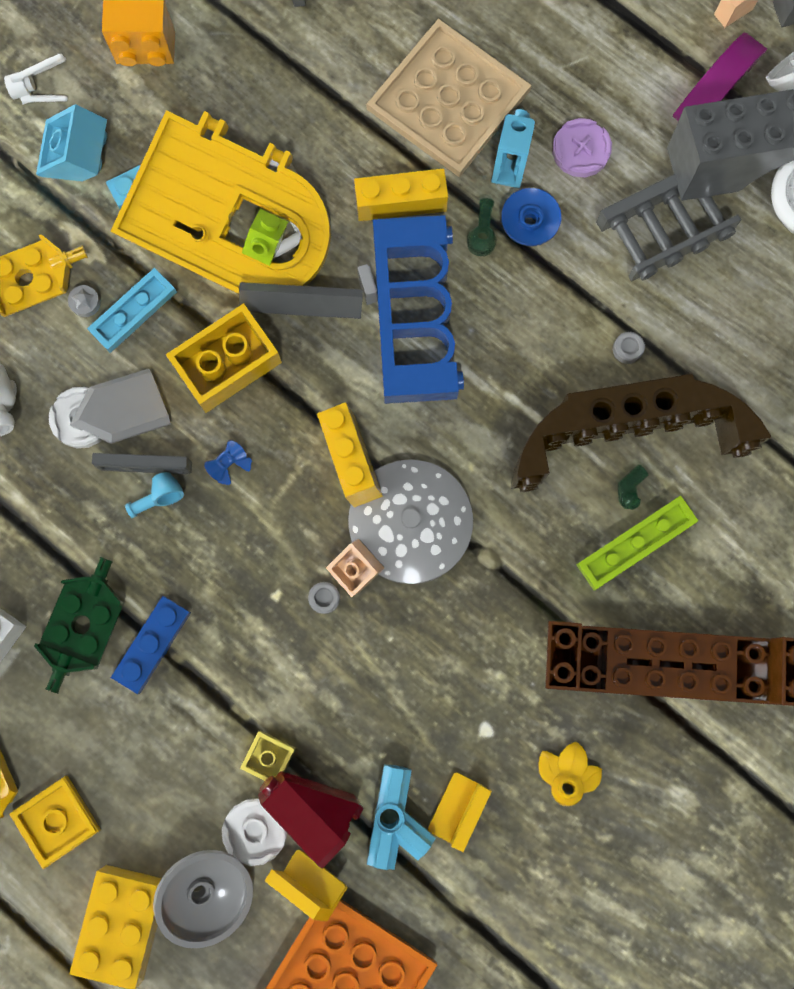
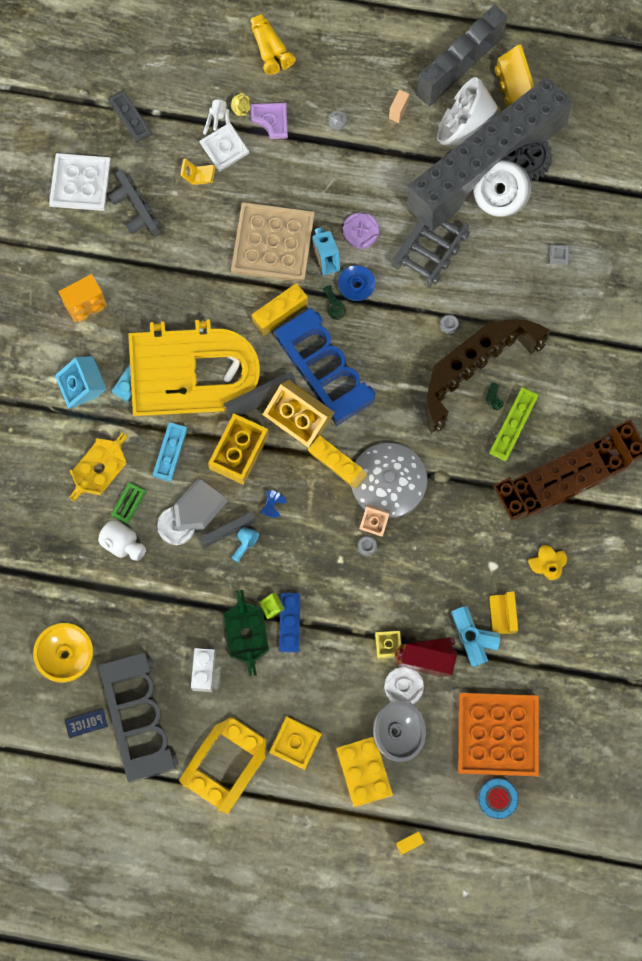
camera: 30 degrees left, 5 degrees down
white plant [4,54,68,105] -> none
light grey tile [68,285,101,317] -> none
lime brick [242,208,288,266] -> none
yellow panel [265,850,347,921] -> none
light grey tile [357,264,378,305] -> none
magenta slope [672,32,767,121] -> none
none -> bright green tile [111,482,146,525]
none -> lime tile [259,592,285,619]
none -> yellow brick [262,380,335,448]

